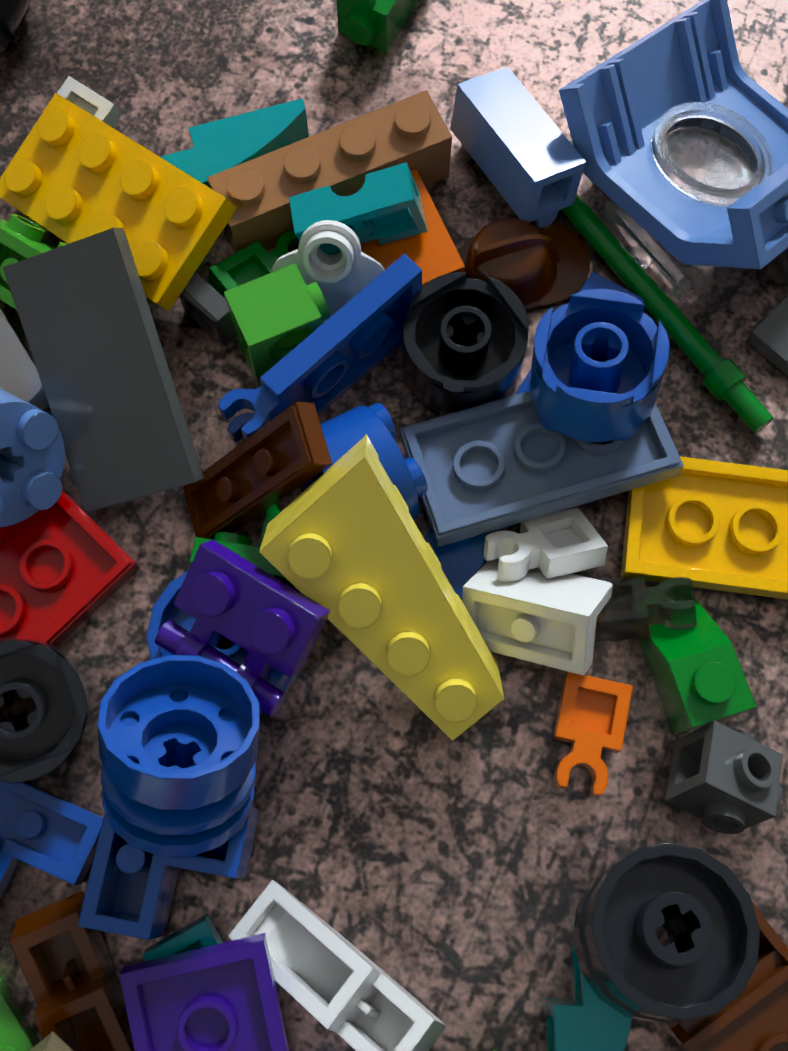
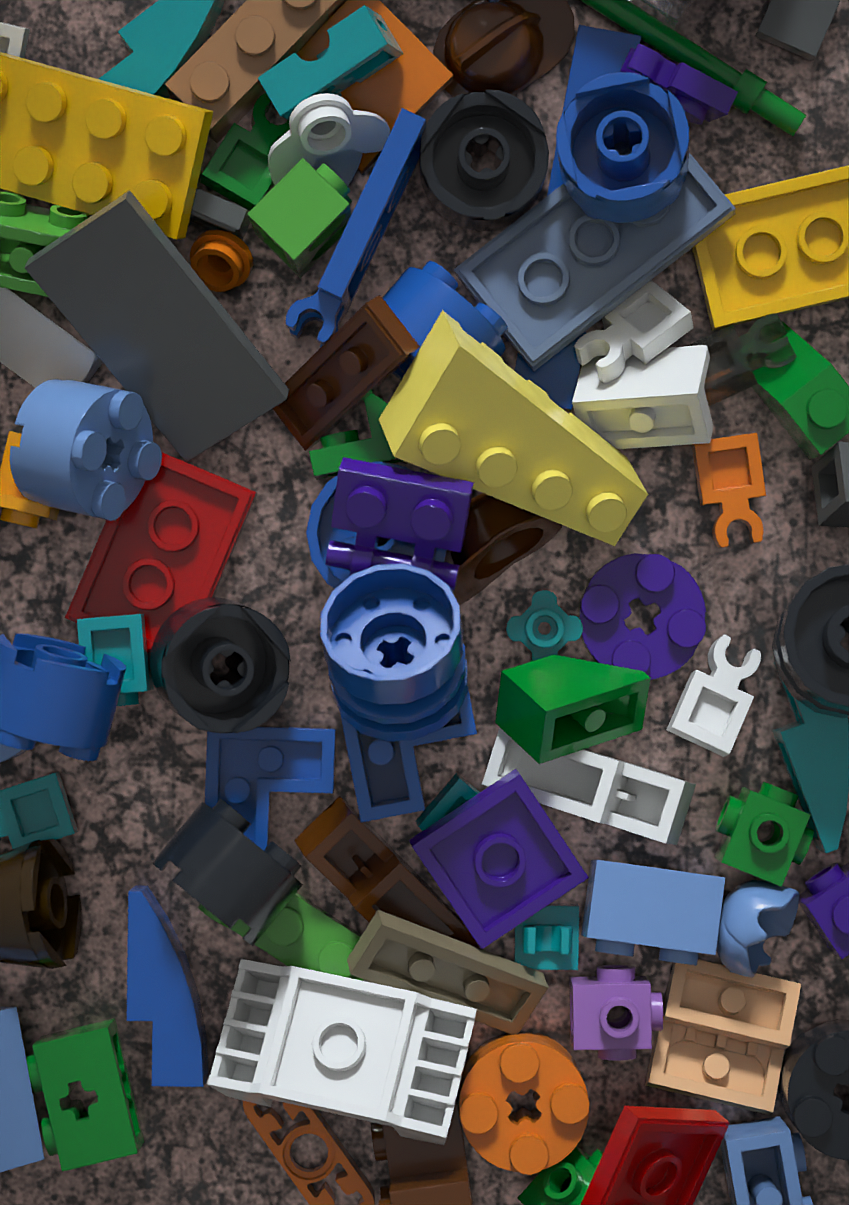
camera: 20 degrees left, 15 degrees up
none -> orange plate [190,230,253,292]
none -> reddish brown piece [450,493,563,605]
none -> green slope [495,655,651,764]
none -> teal plate [506,590,583,661]
none -> dark purple plate [578,553,706,680]
none -> dark purple plate [620,44,738,125]
none -> white plate [666,634,761,757]

